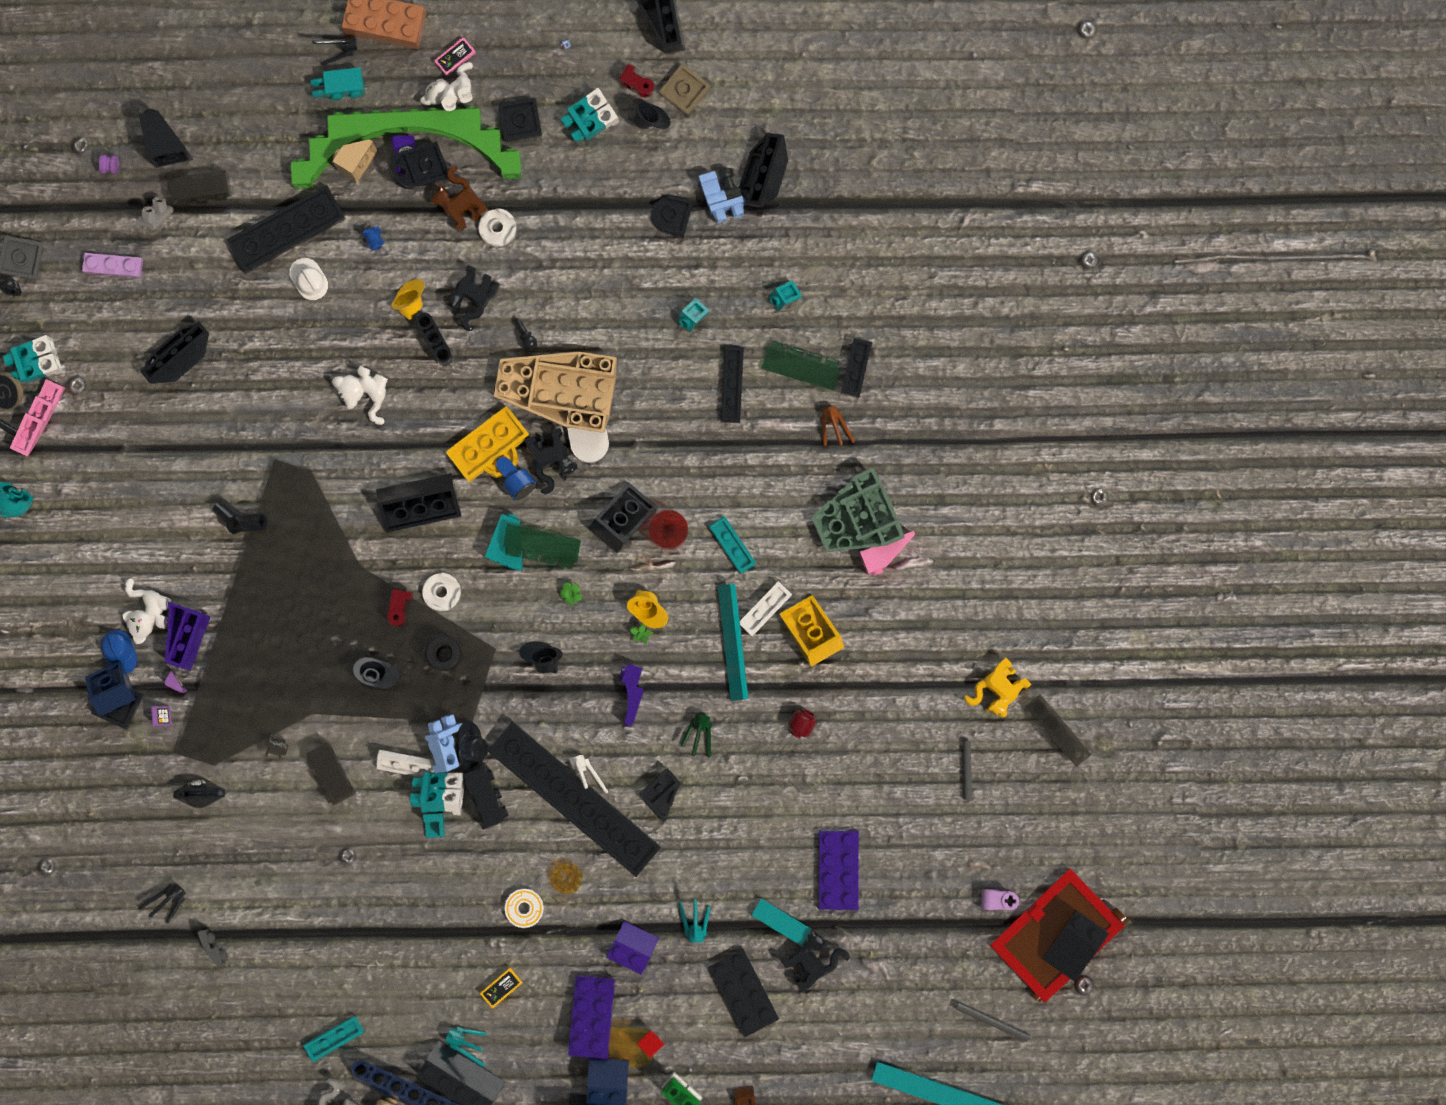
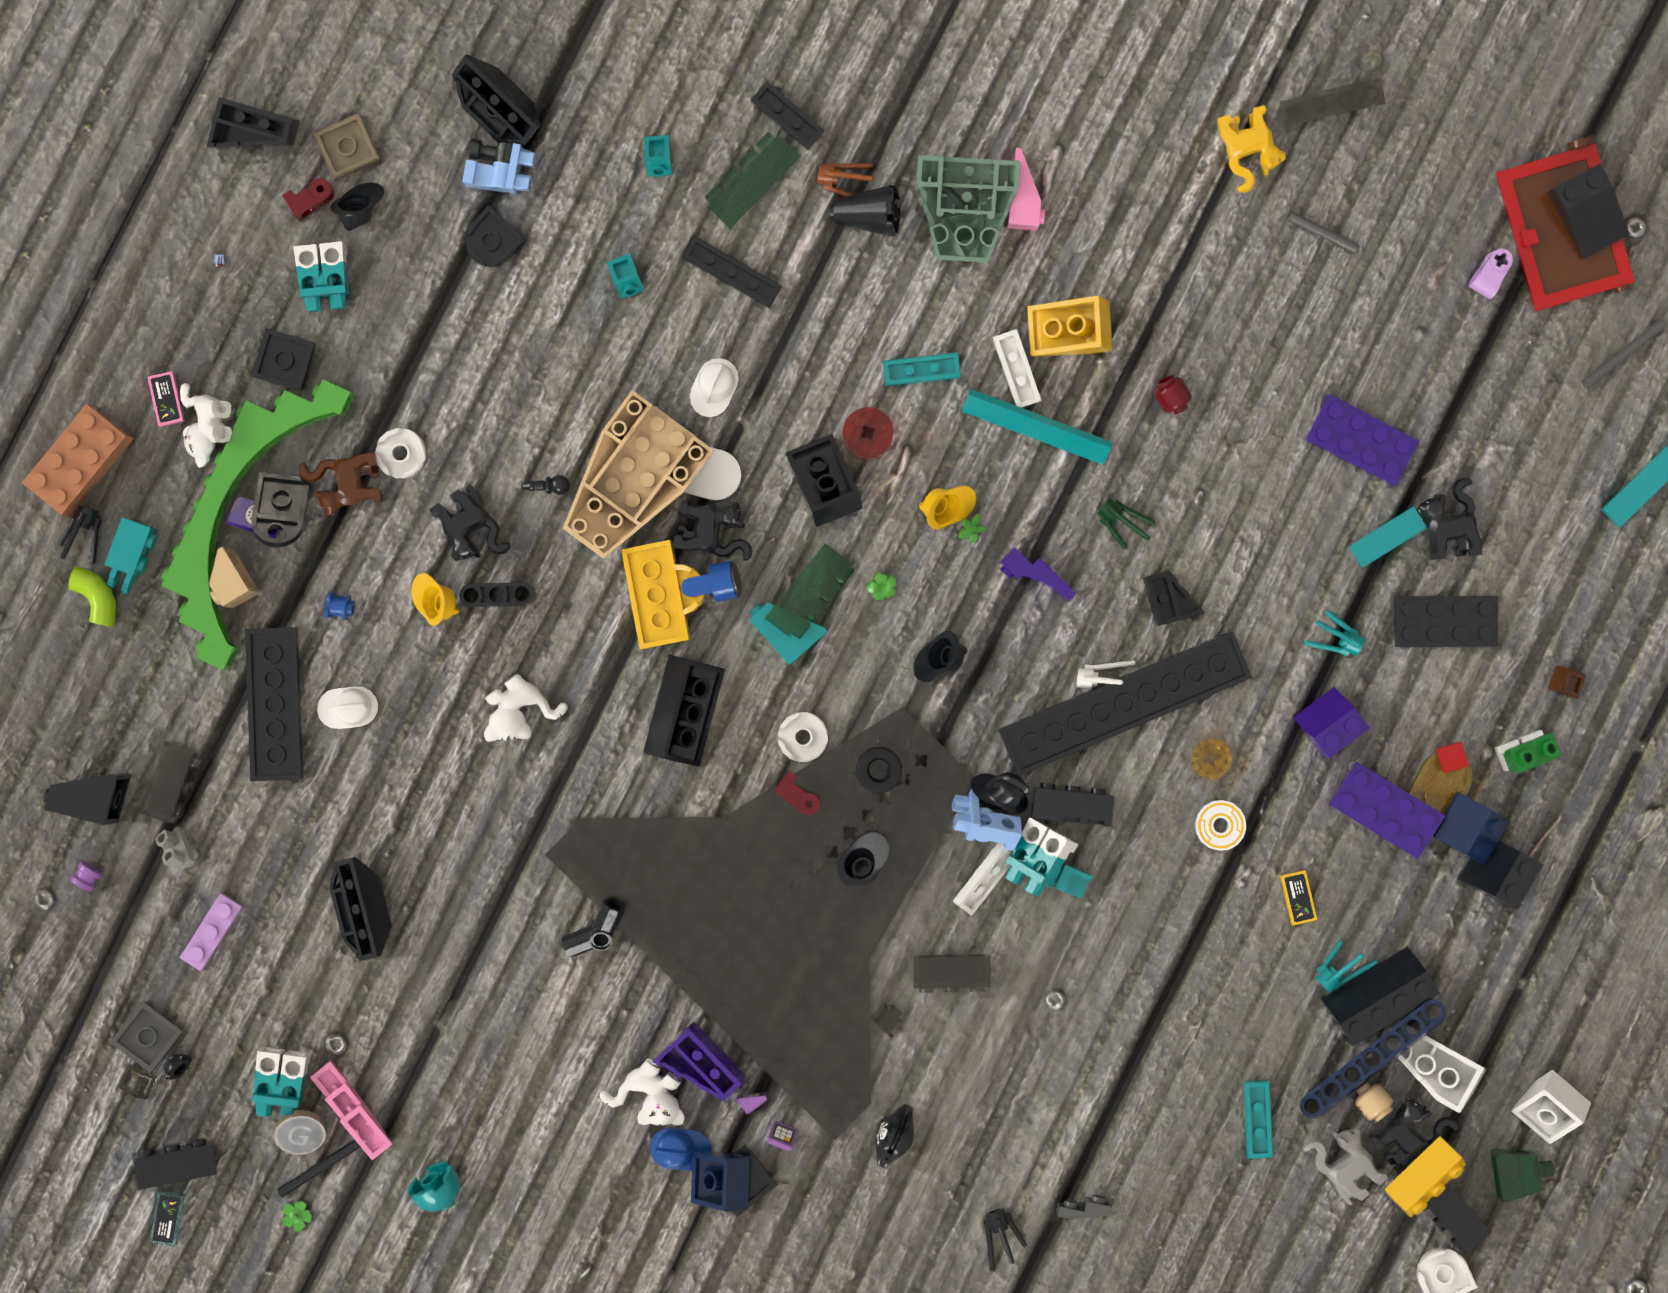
camera: 55 degrees left, 5 degrees up
none -> lime cylinder [69,566,117,628]
none -> white piece [690,358,739,417]
none -> black cone [830,185,901,236]

